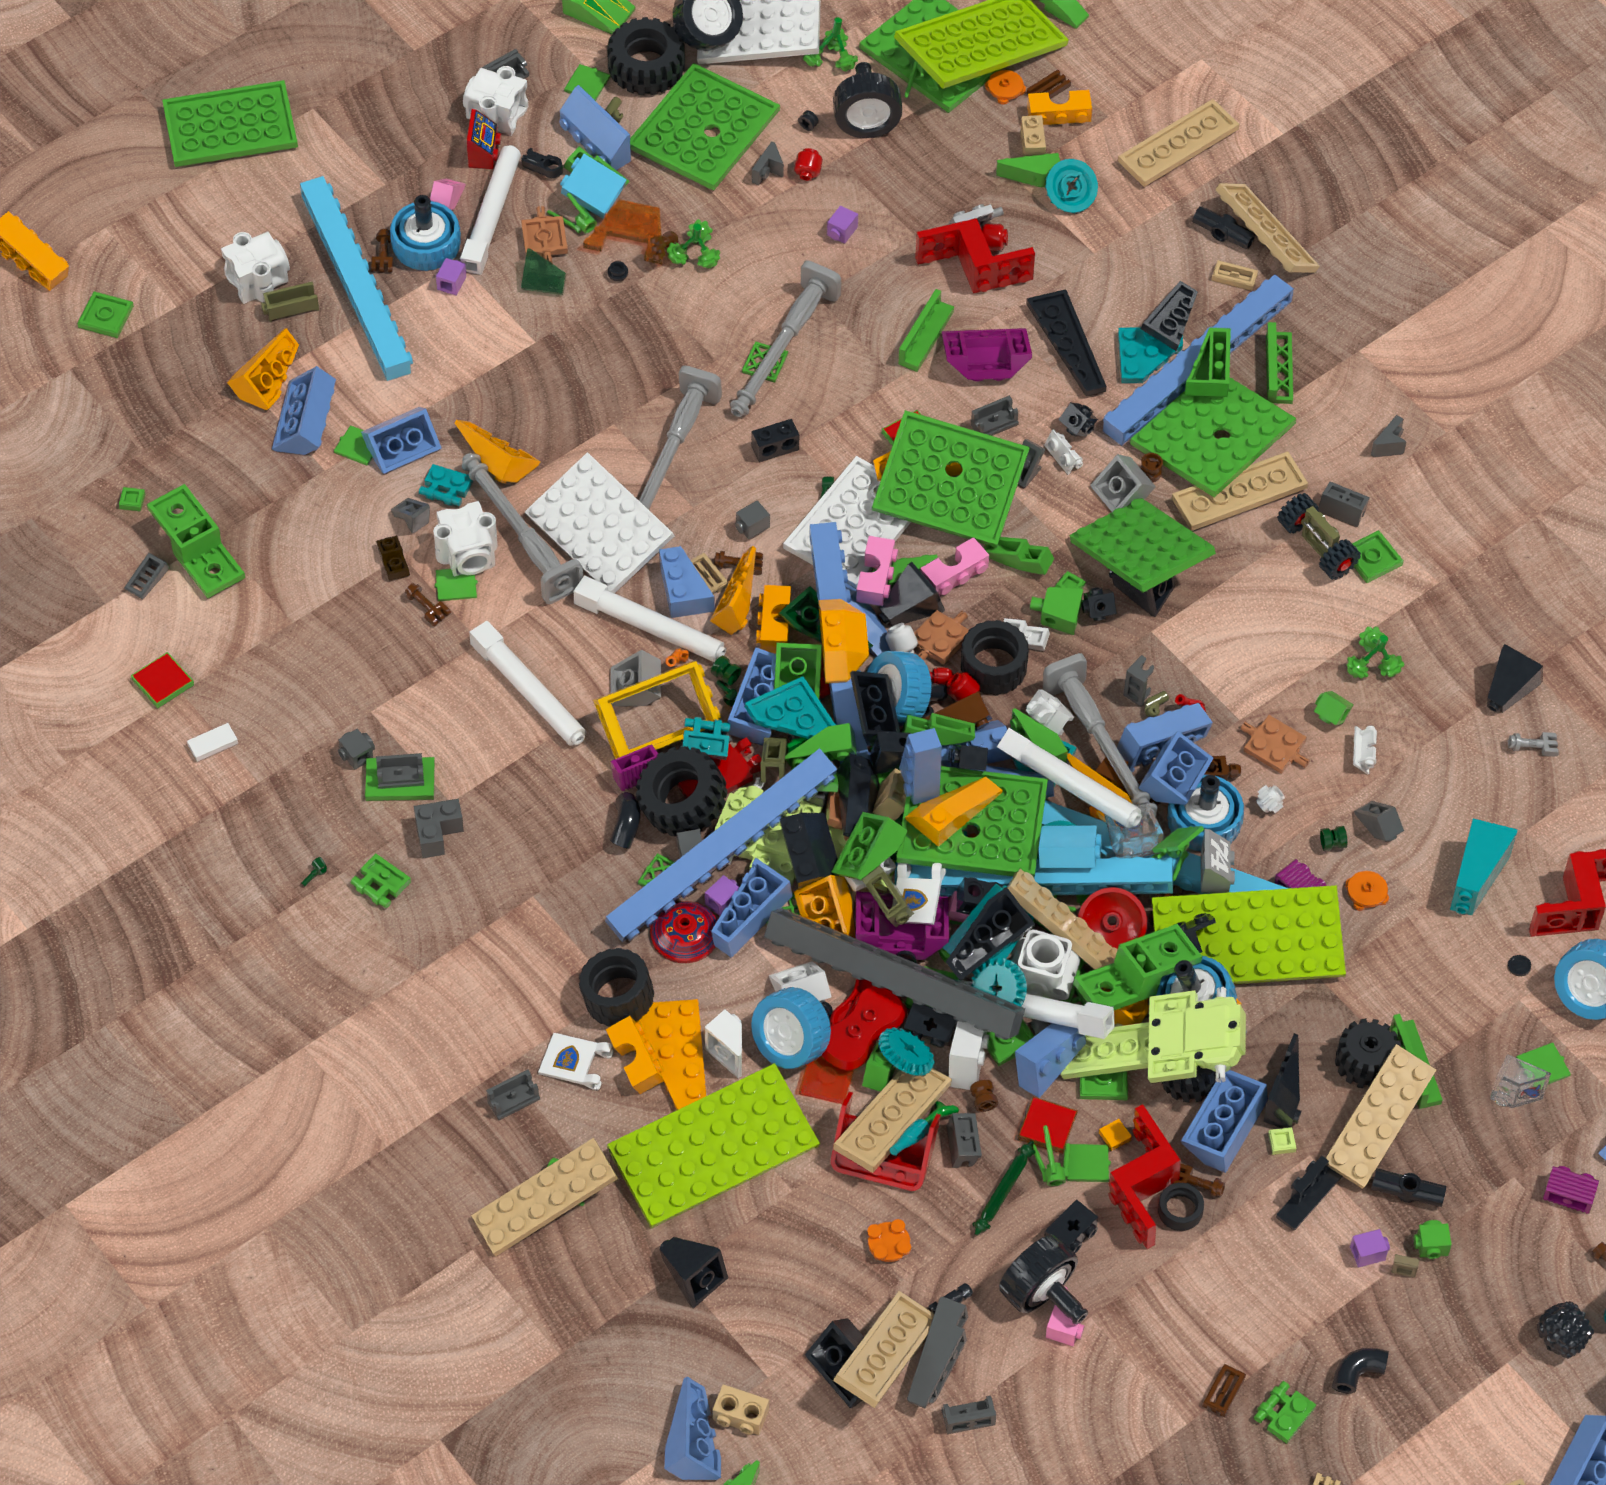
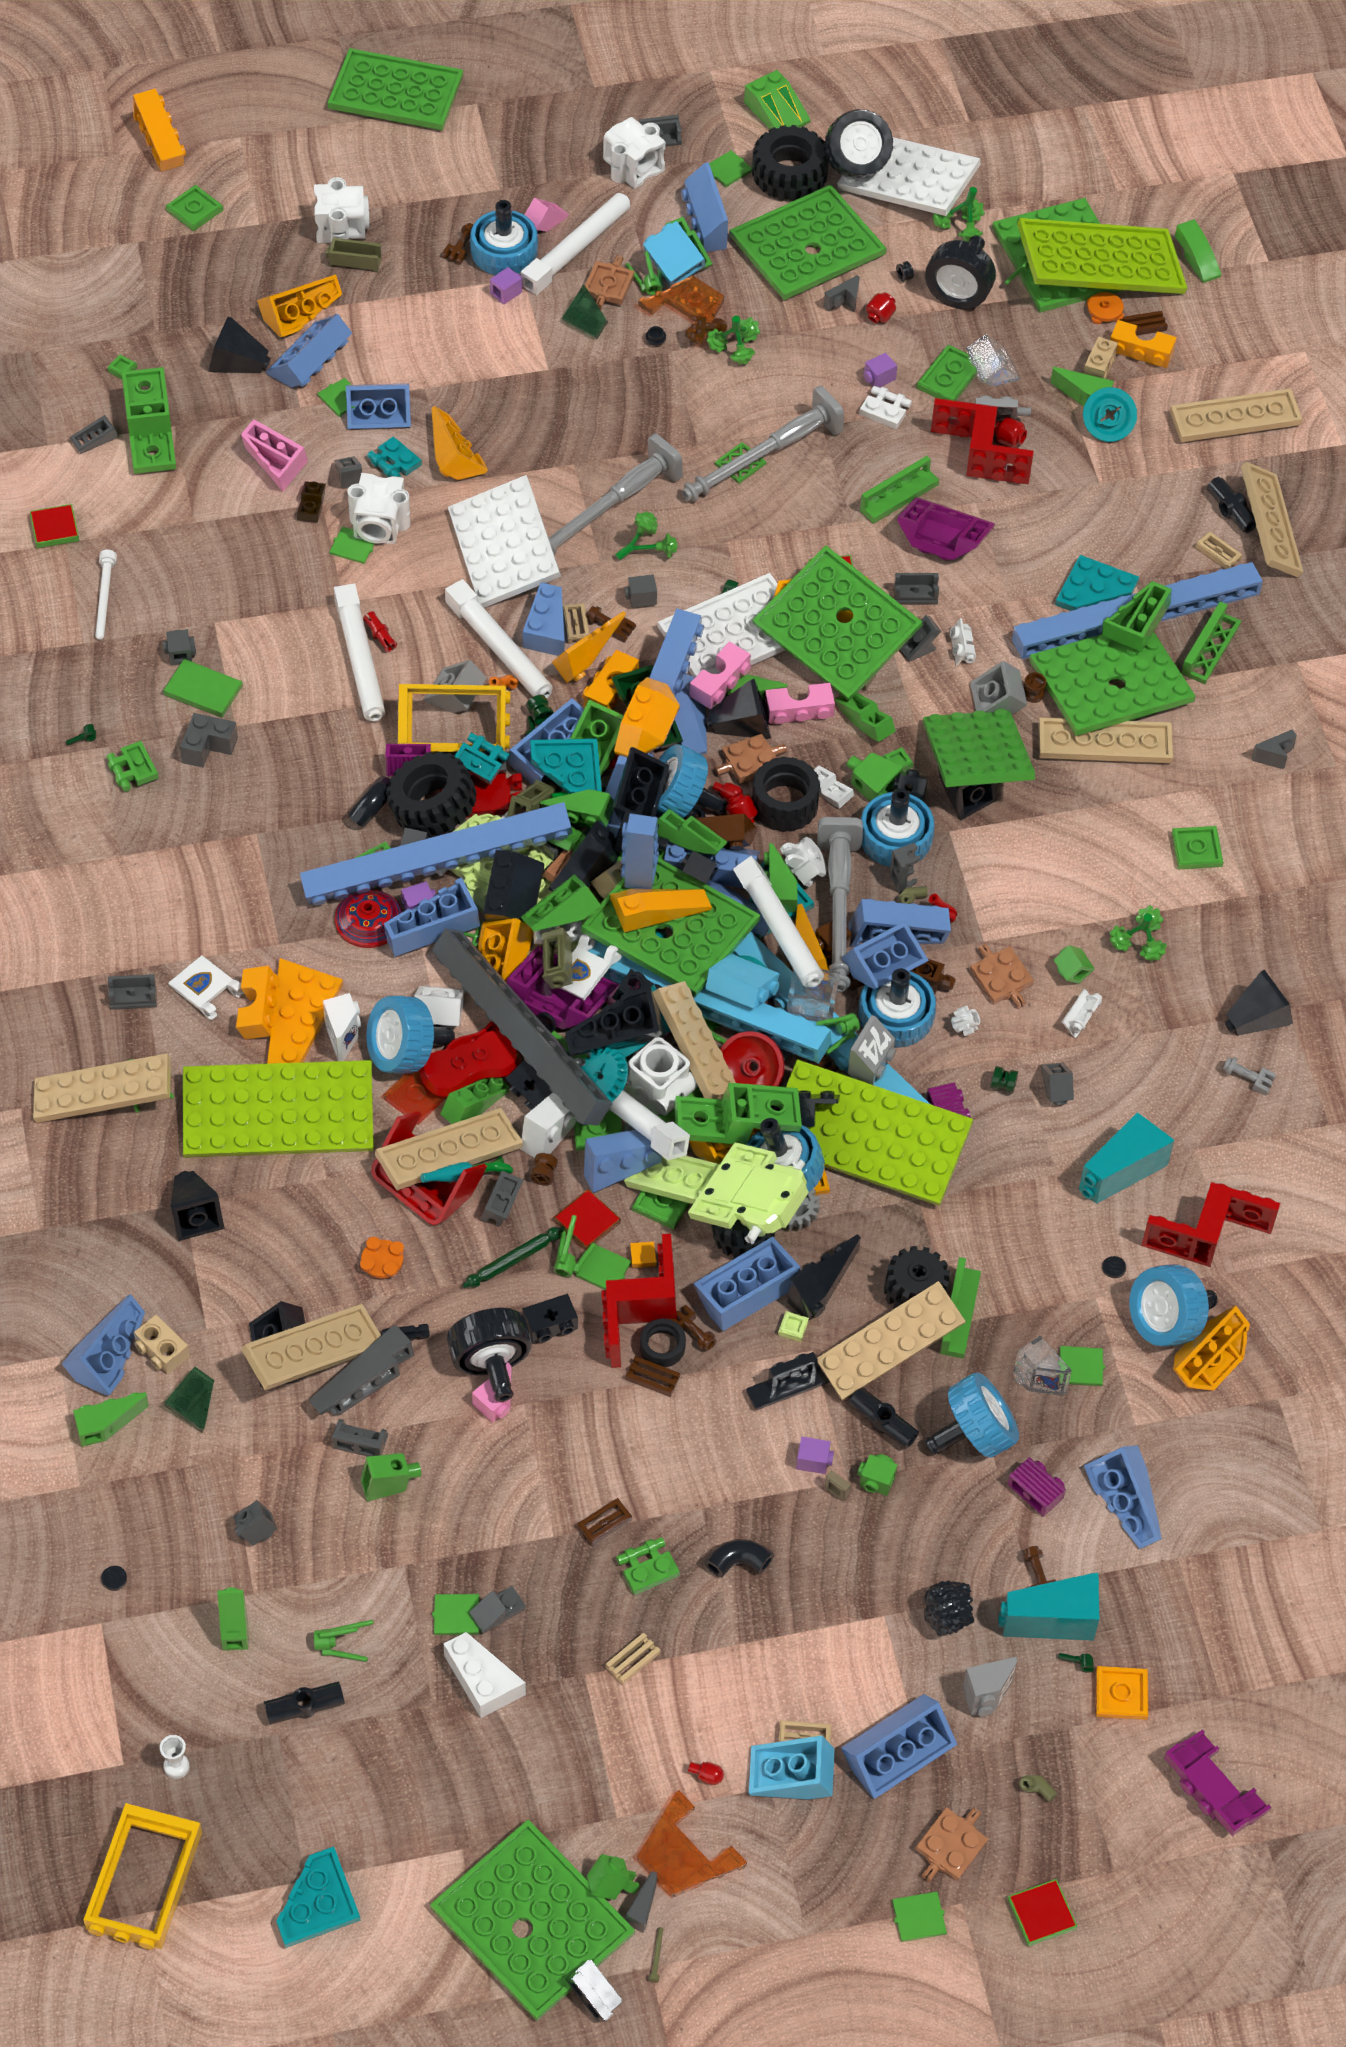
camera: 25 degrees right, 0 degrees up
white tile [187,723,238,762] -> none
medium azure brick [300,176,413,381] -> none
dark grey hinge [376,753,424,789] -> none
reddish brown hinge [405,583,451,627] -> none
light grey piece [462,453,583,604] -> none
slope [467,109,501,169] -> none
black piece [521,148,563,178] -> none
black tyre [579,948,654,1027] -> none
olive arm [605,97,623,123] -> none
black brick [751,419,800,463] -> none
teal gear [878,1027,935,1076] -> none
white head [885,623,918,653] -> none
black wing [1026,289,1107,396] -> none
black brick [1058,402,1098,437] -> none
black wing [1141,281,1198,351] -> none
bright green piece [1152,826,1204,853] -> none
plate [1277,493,1361,580] -> none
dark grey hinge [1318,481,1370,527] -> none
orange piece [1345,871,1389,911] -> none
none -> white piece [95,550,117,640]
none -> clear green wing [164,1366,214,1433]
none -> black slope [208,316,271,373]
none -> bright pink wedge [241,419,308,491]
none -> bright green torso [360,1453,421,1501]
none -> red pin [363,611,397,652]
none -> bright green plant [615,511,678,561]
none -> reddish brown tile [626,1356,680,1397]
none -> white plate [859,386,912,429]
none -> dark azure wheel [861,789,935,867]
none -> bright green tile [916,345,984,401]
none -> dark azure wheel [925,1373,1019,1458]
none -> clear slope [966,334,1020,387]

